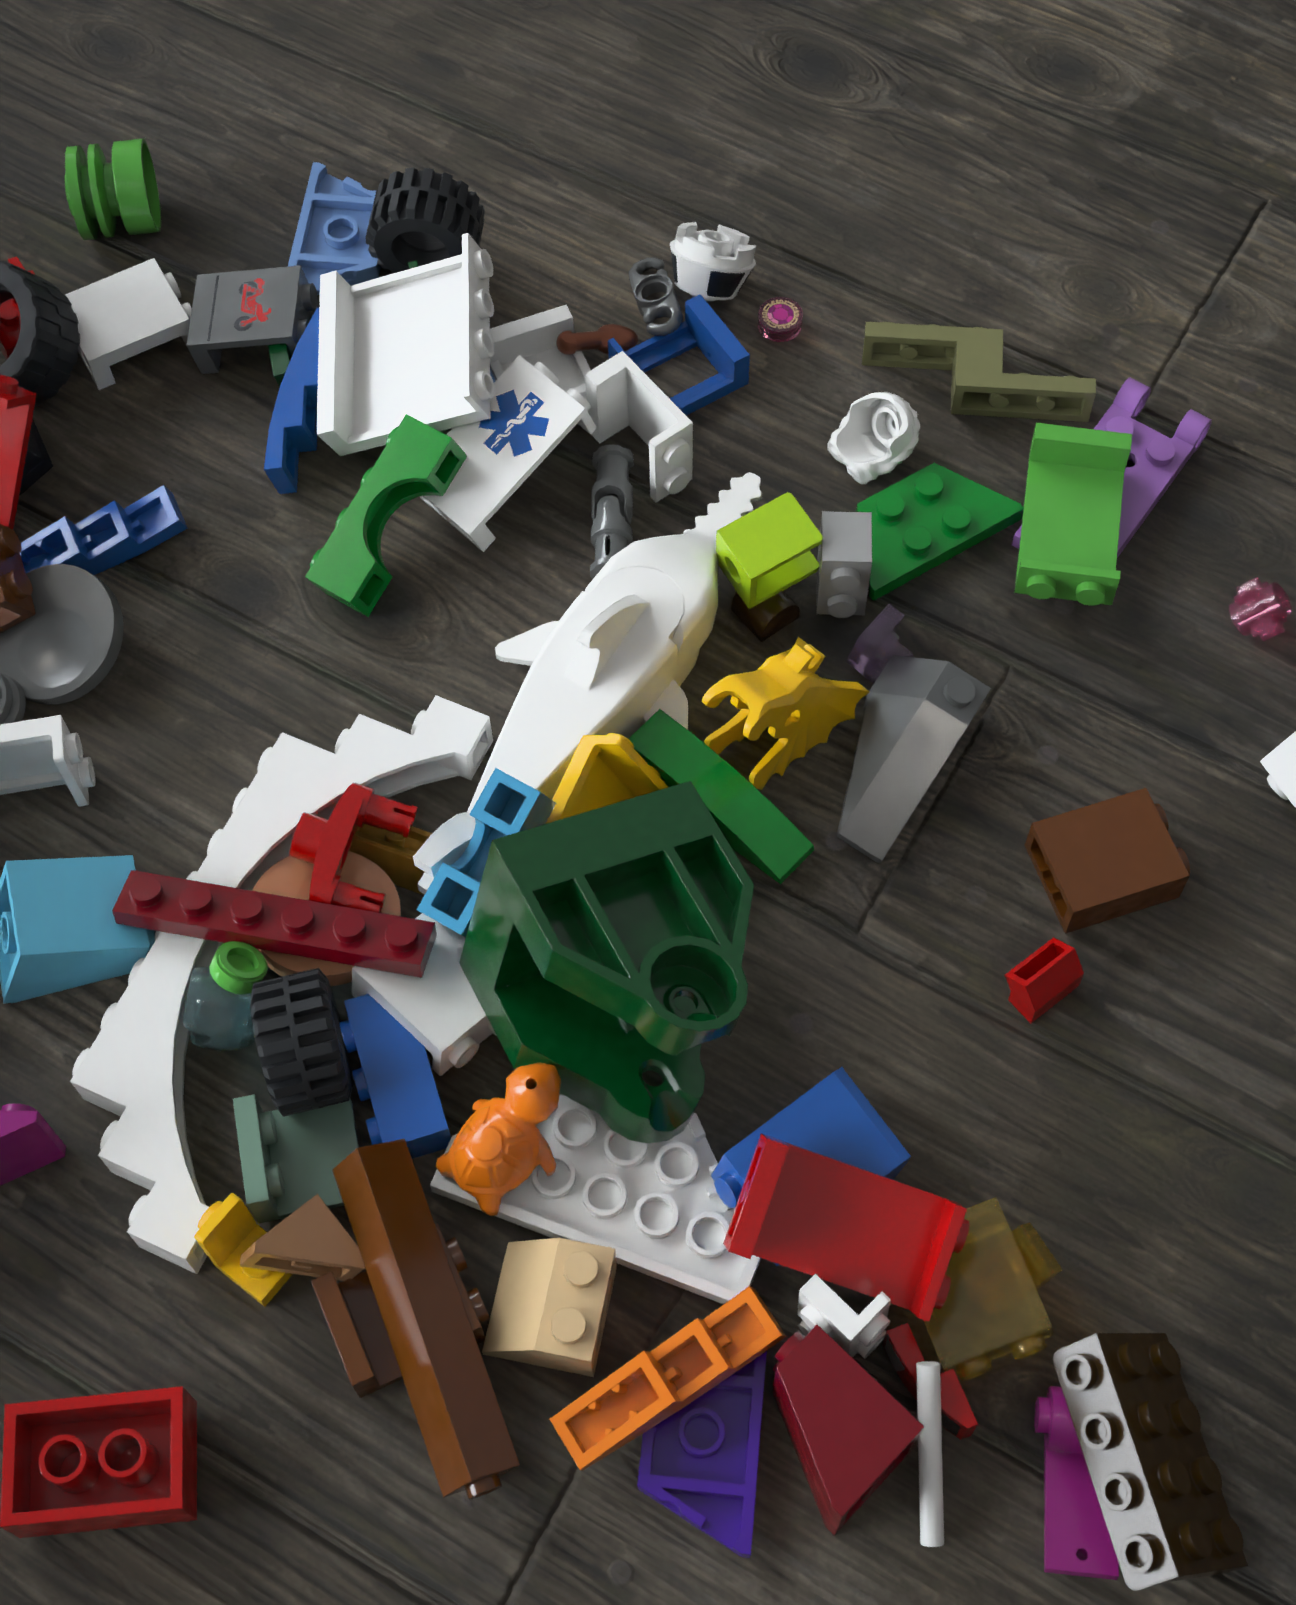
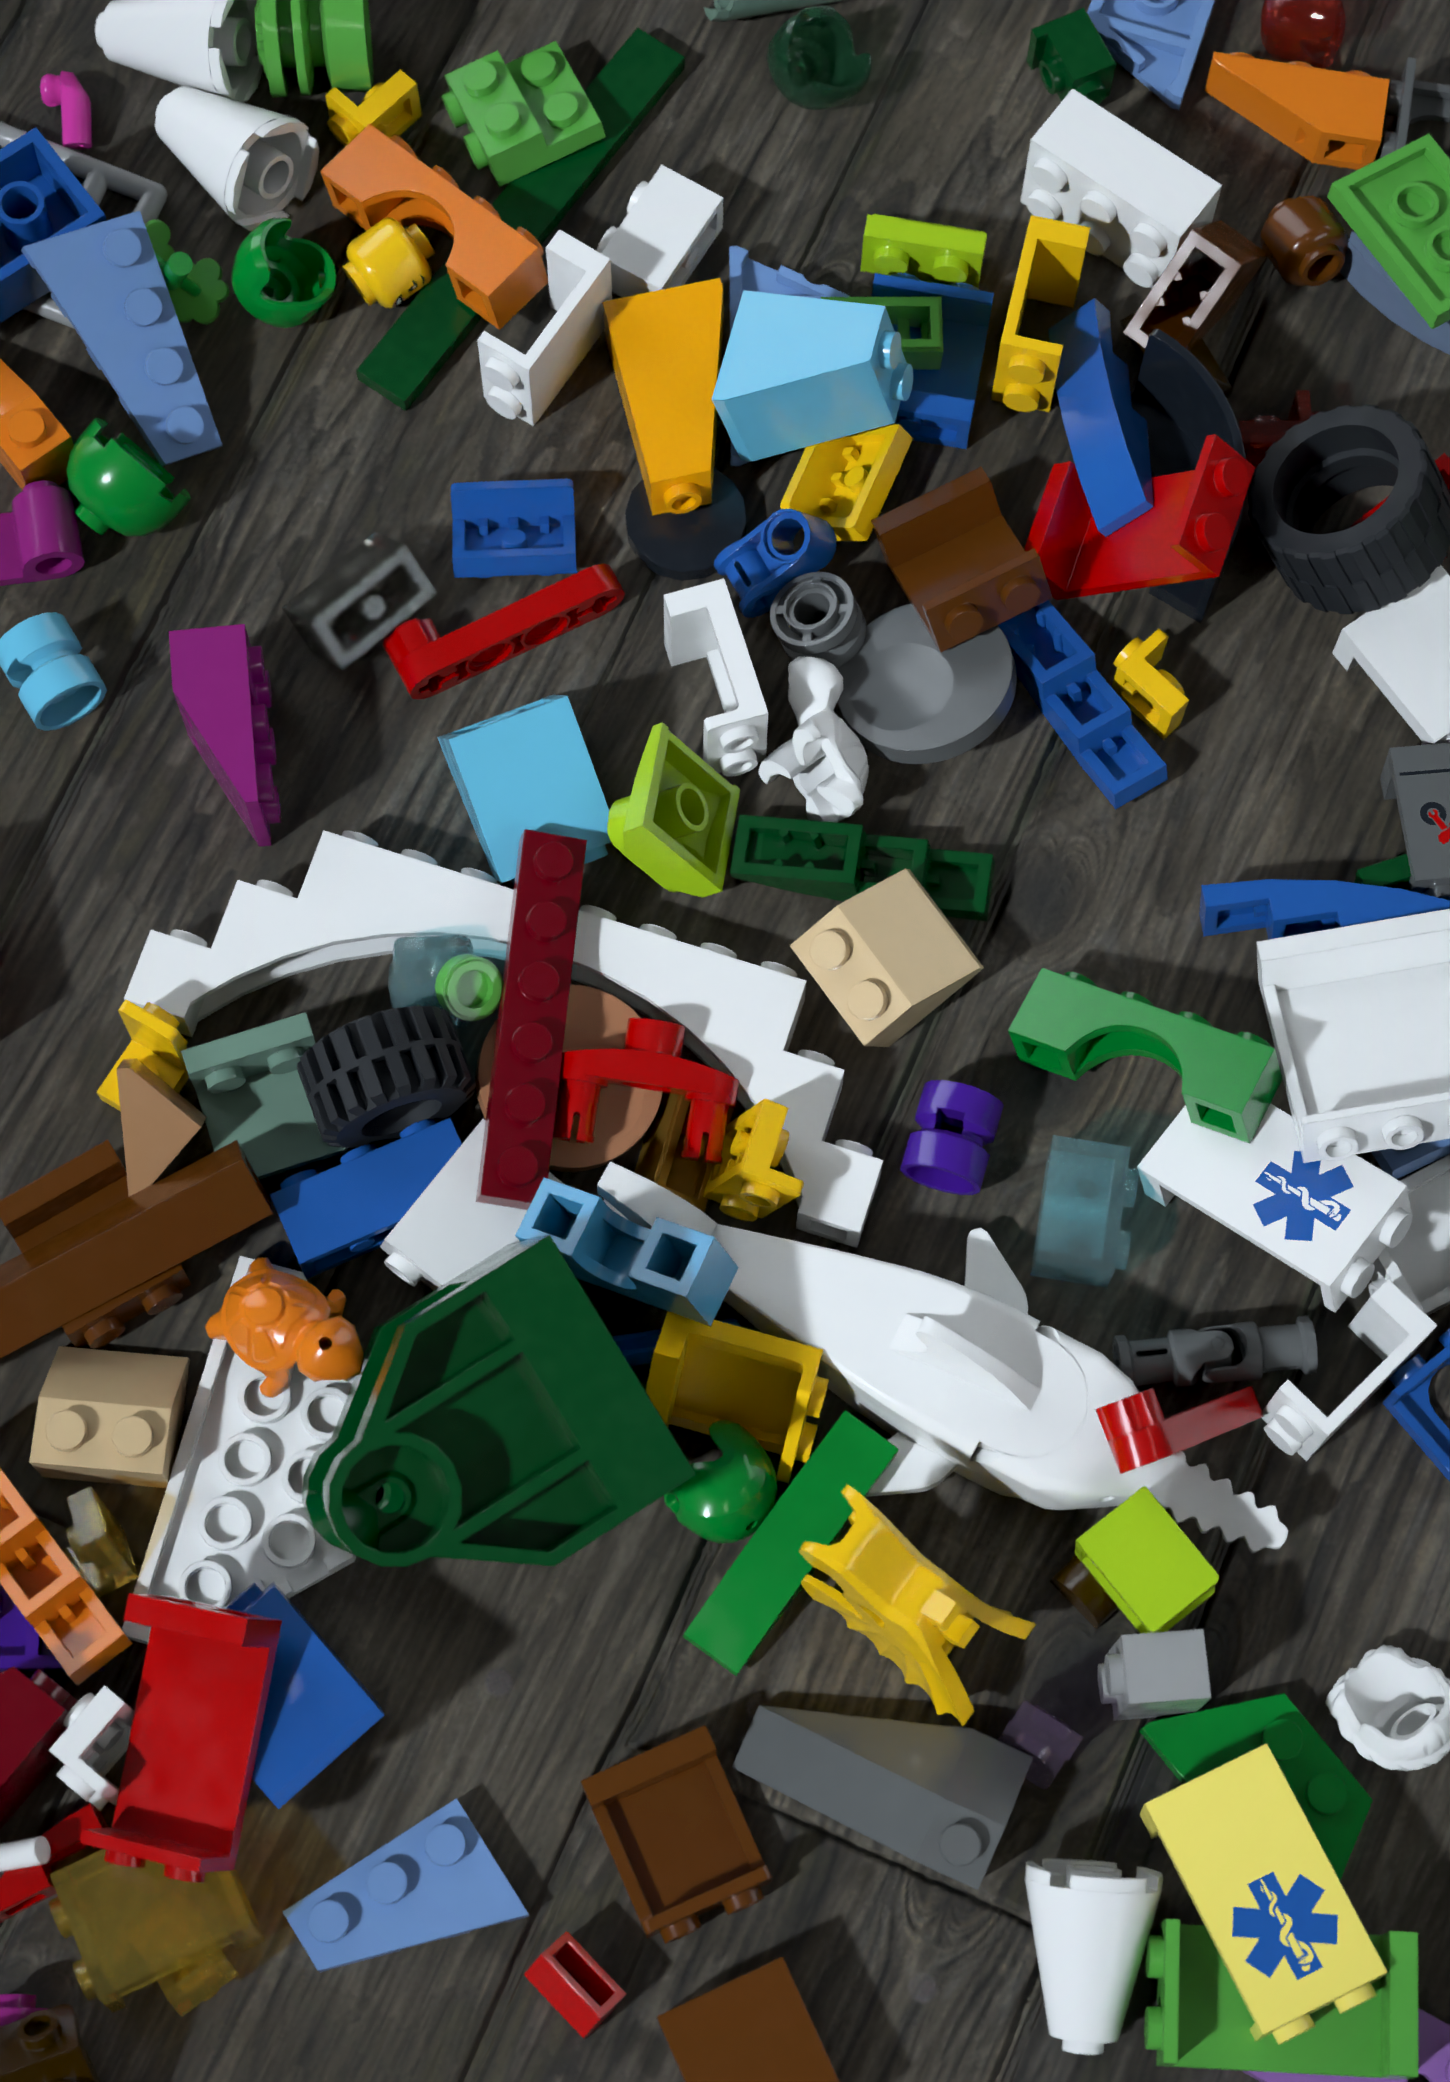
camera: 80 degrees right, 10 degrees up
none -> clear yellow bracket [63,1486,138,1598]
none -> medium blue wing [283,1798,530,1972]
none -> reddish brown panel [581,1725,773,1944]
none -> lime slope [607,722,740,898]
none -> yellow bracket [703,1098,804,1221]
none -> dark green slope [730,815,995,921]
none -> white animal [758,656,869,823]
none -> tan slope [790,868,984,1047]
none -> dark purple wheel [900,1080,1004,1195]
none -> white cone [1025,1859,1163,2055]
none -> clear light blue brick [1030,1135,1139,1288]
none -> red beam [1095,1386,1264,1474]
none -> yellow bracket [1111,628,1189,740]
none -> light yellow panel [1140,1743,1387,2045]

